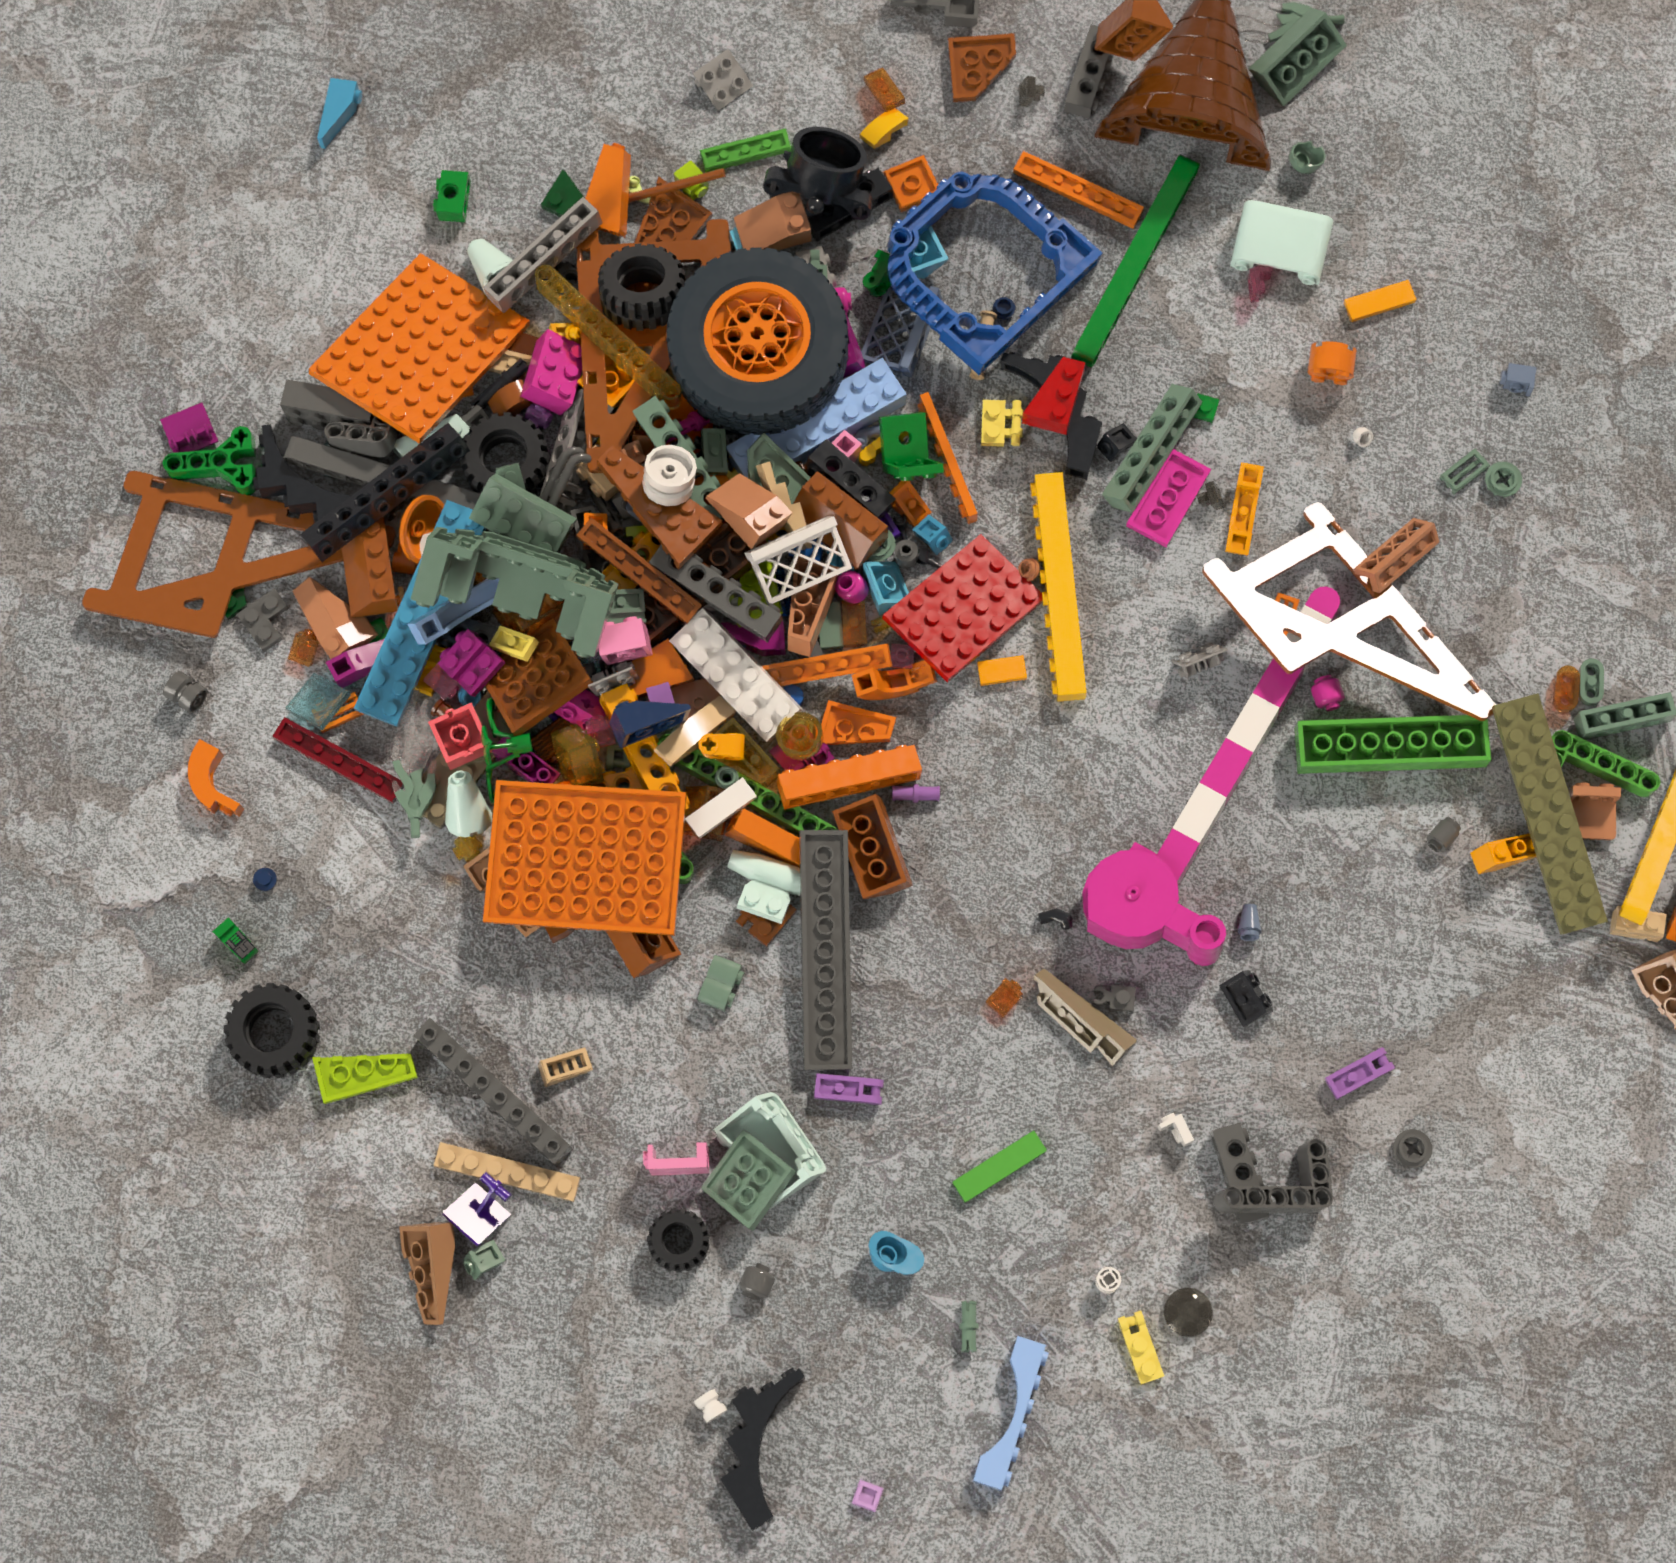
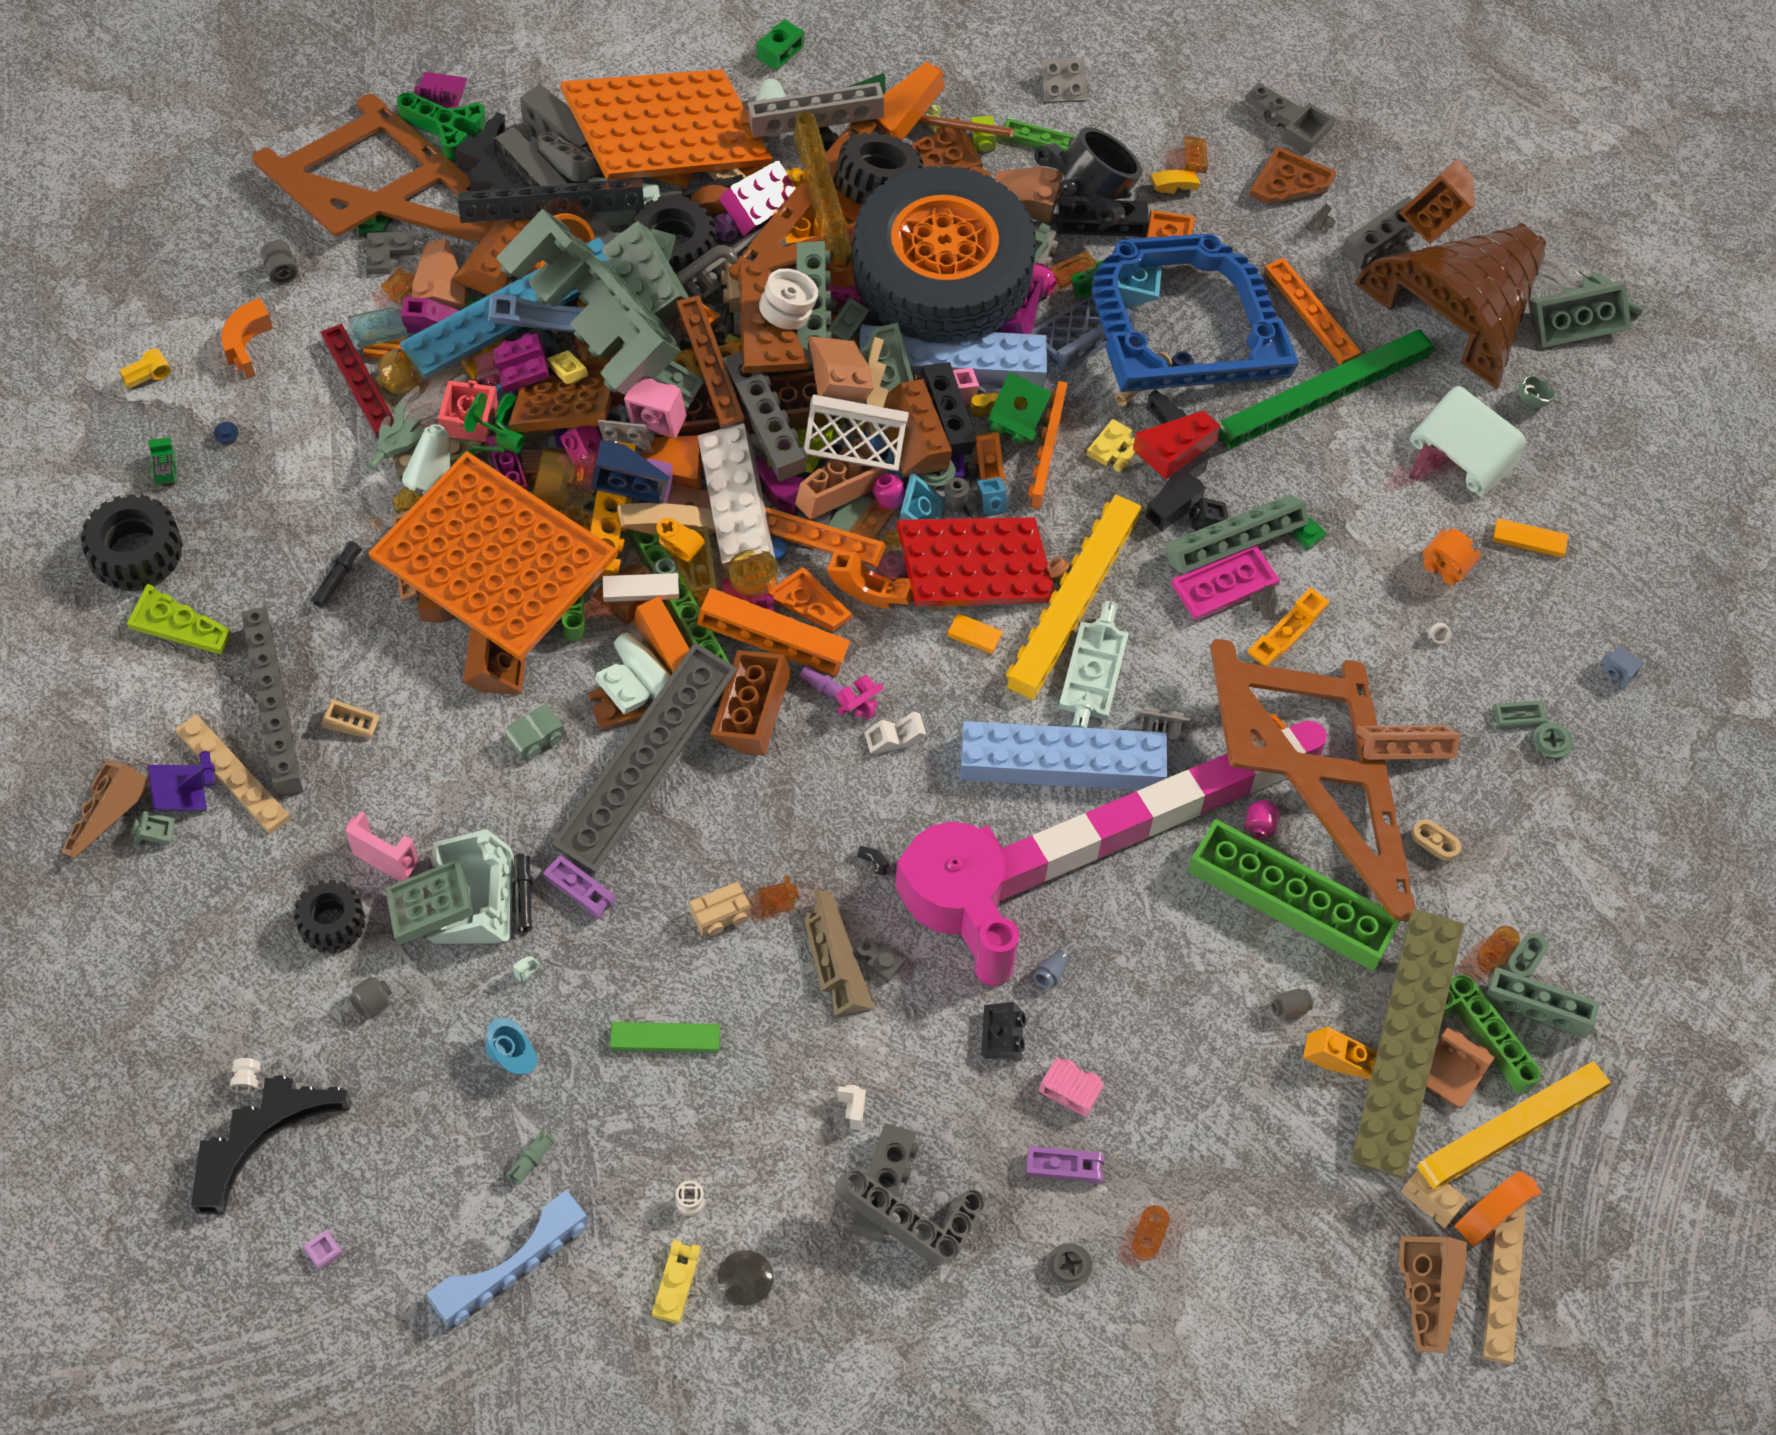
camera: 25 degrees right, 15 degrees down
none -> yellow piece [119,349,171,389]
none -> black pin [311,541,362,608]
none -> clear yellow cylinder [376,347,420,396]
none -> black pin [512,854,533,933]
none -> light aqua tile [513,956,541,983]
none -> clear yellow gear [561,504,591,529]
none -> tan brick [689,882,751,936]
none -> dark pink hips [835,674,884,719]
none -> white slope [864,711,926,754]
none -> light blue brick [960,721,1167,790]
none -> bright pink brick [1039,1057,1104,1118]
none -> clear orange plate [1049,251,1097,289]
none -> light aqua plate [1058,601,1129,728]
none -> clear orange plate [1131,1205,1169,1261]
none -> tan plate [1411,819,1461,861]

